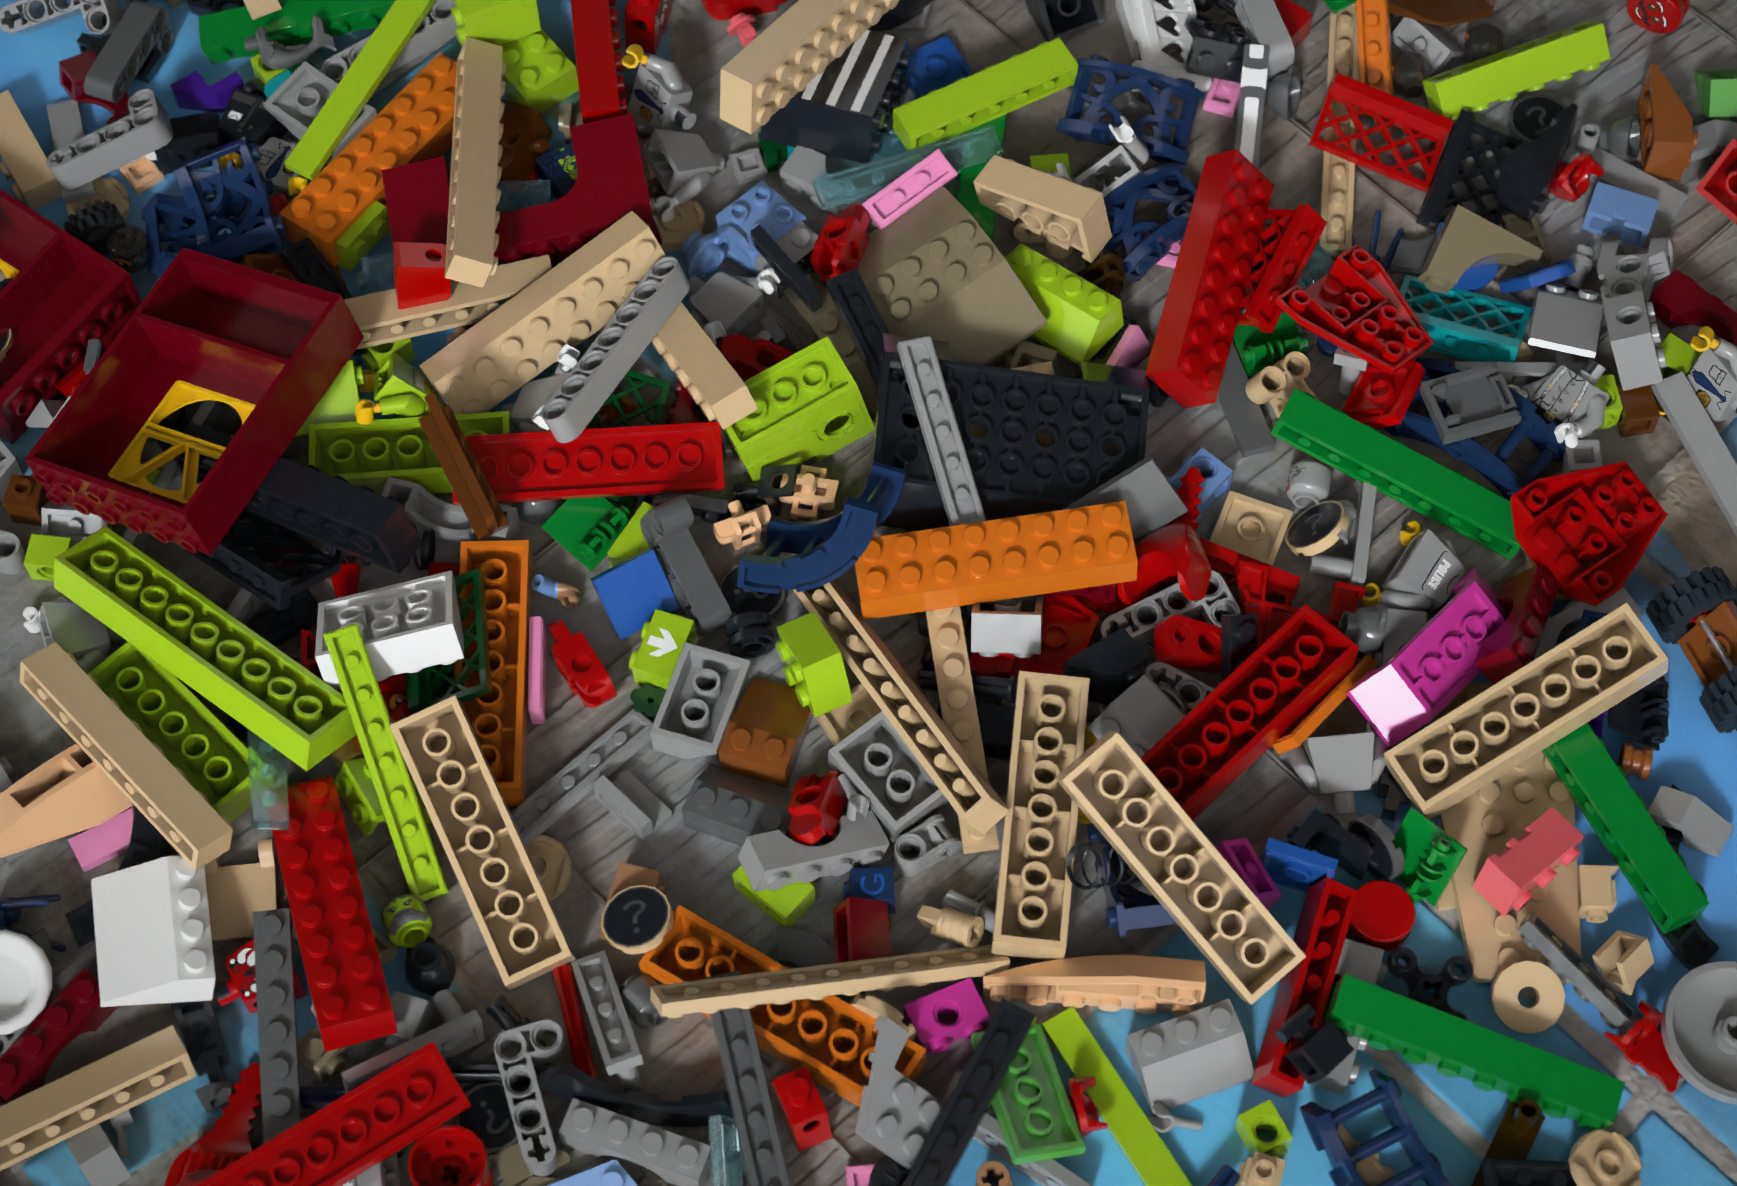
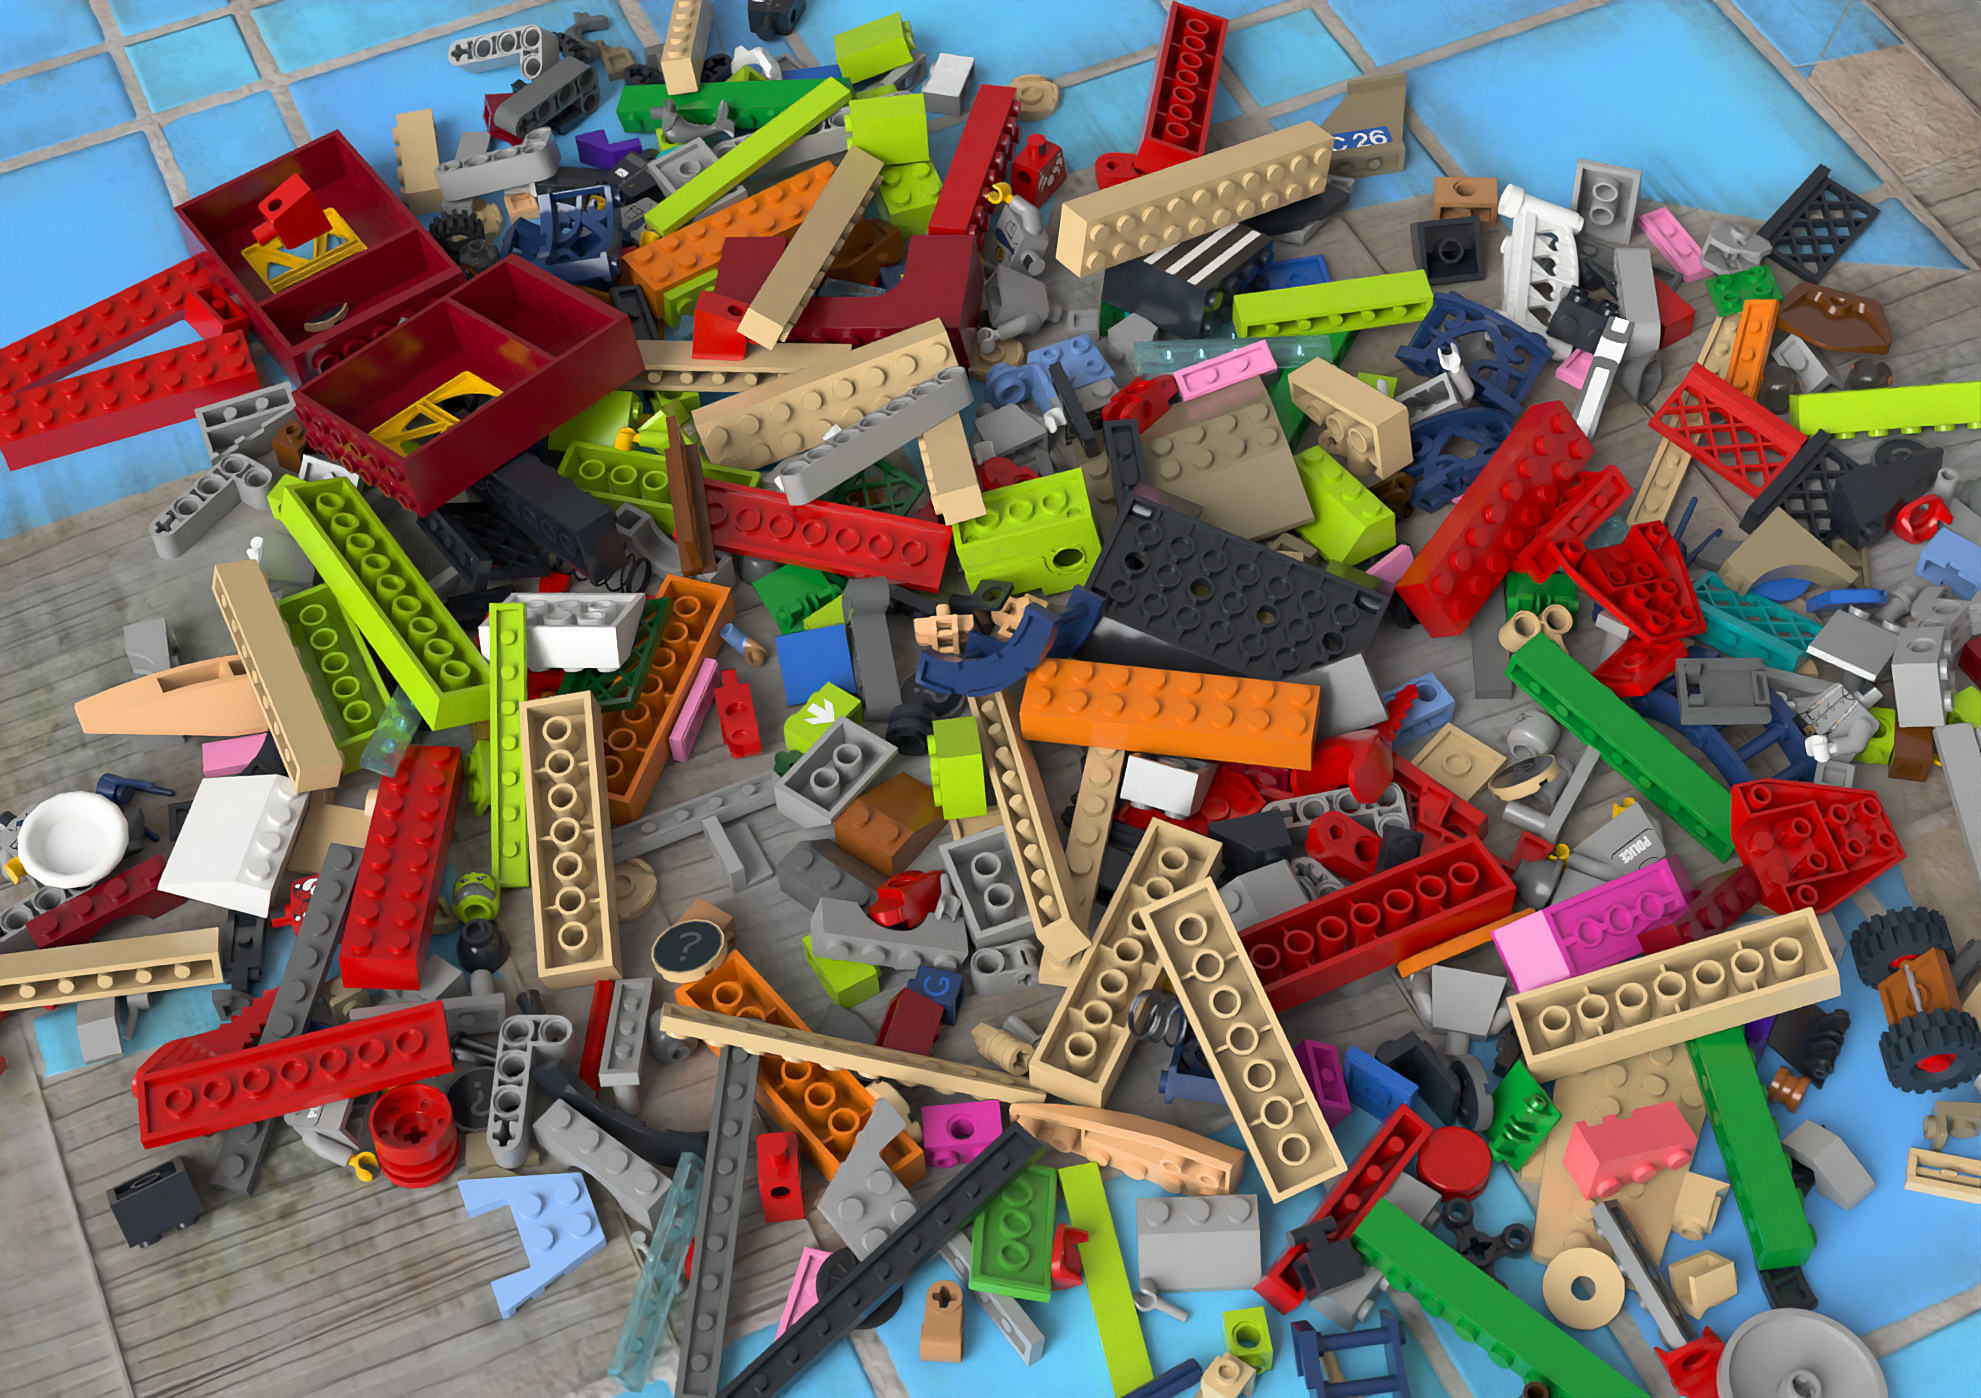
camera: 20 degrees right, 10 degrees down
light grey tile [897,335,986,526] -> none

